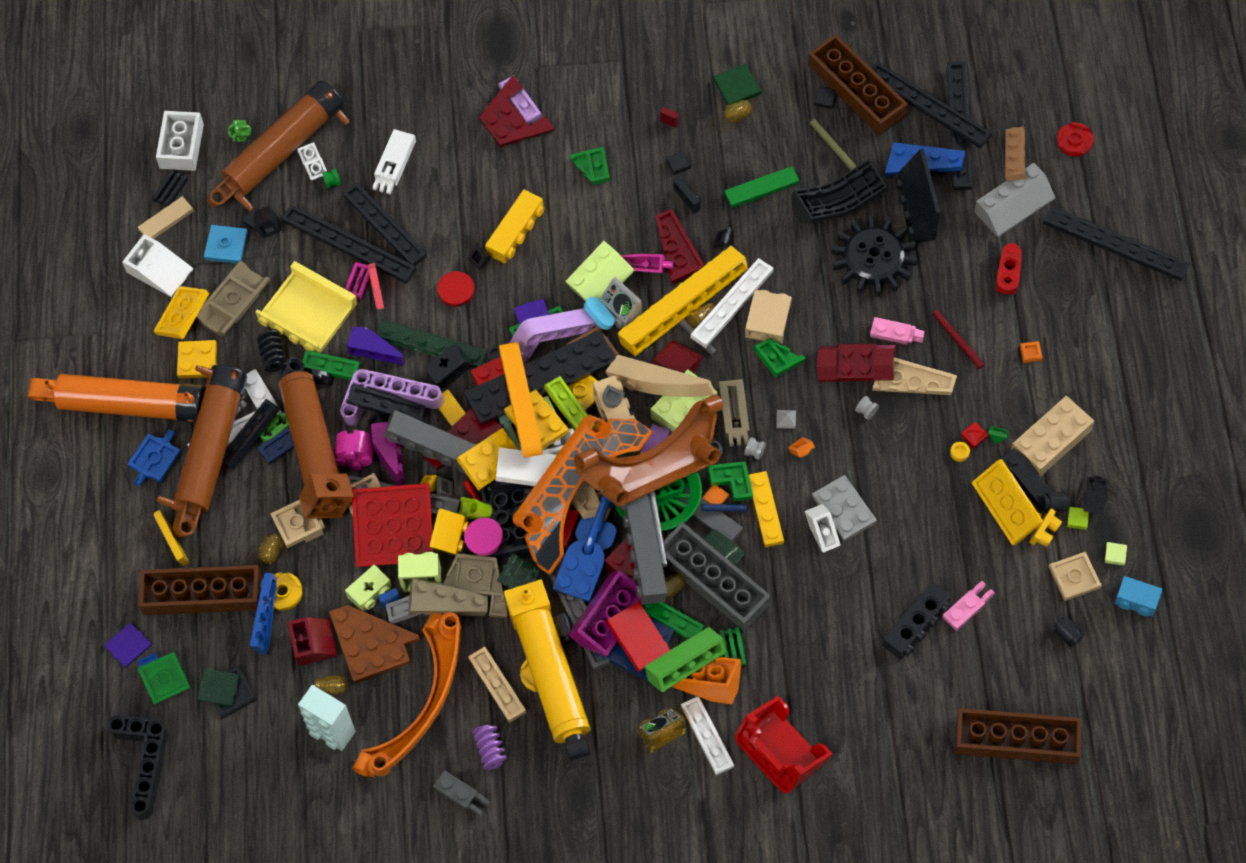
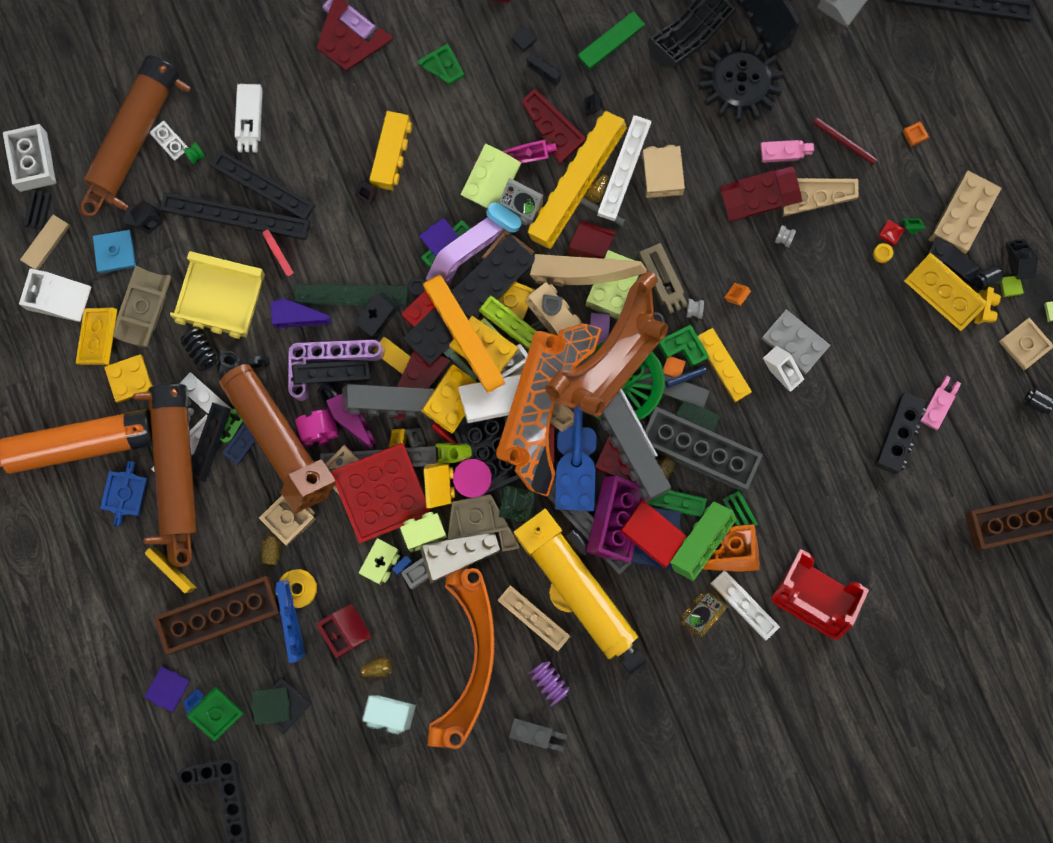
camera: 20 degrees left, 15 degrees up
bright green gear [228,120,251,142] -> none
green plate [302,350,361,381] -> none
dark orange wing [329,605,420,684] -> none
dark pink tile [345,262,370,301] -> none
red tile [437,271,475,307] -> none
green wing [753,338,806,378] -> none
light grey slope [776,410,796,429] -> none
red piece [995,243,1021,295] -> none

